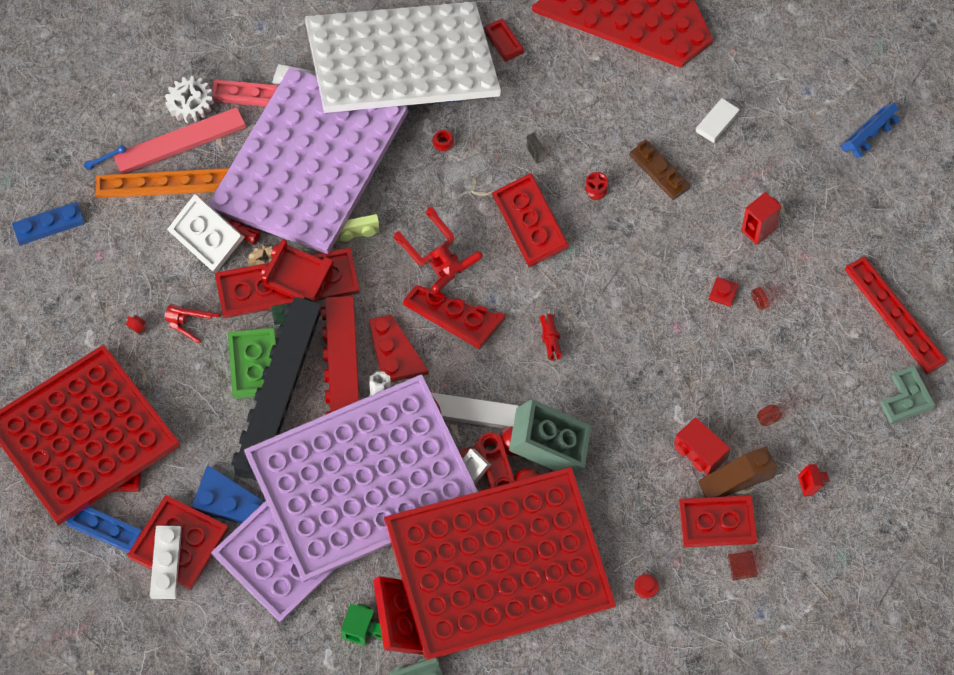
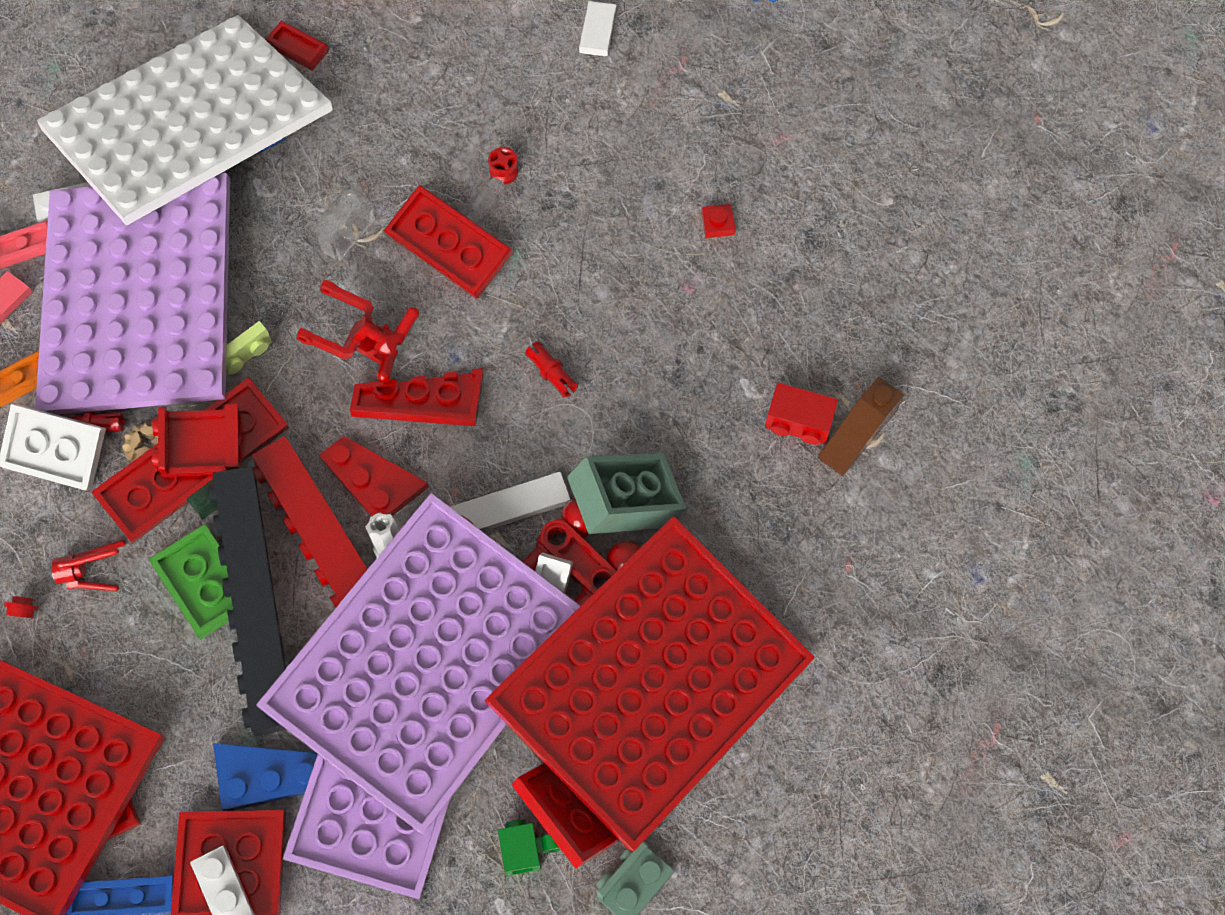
camera: 30 degrees left, 5 degrees up
red plate [432,130,454,151] -> none
clear smoke tile [526,132,544,164] -> none
reddish brown plate [630,140,690,200] -> none
red plate [634,574,659,599] -> none
red plate [678,495,757,548] -> none
clear red plate [727,551,758,581] -> none
red brick [741,192,782,245] -> none
clear red tile [751,286,770,310] -> none
clear red tile [757,405,782,426] -> none
red tile [798,464,830,497] -> none
red tile [845,256,947,375] -> none
sand green plate [880,366,935,424] -> none

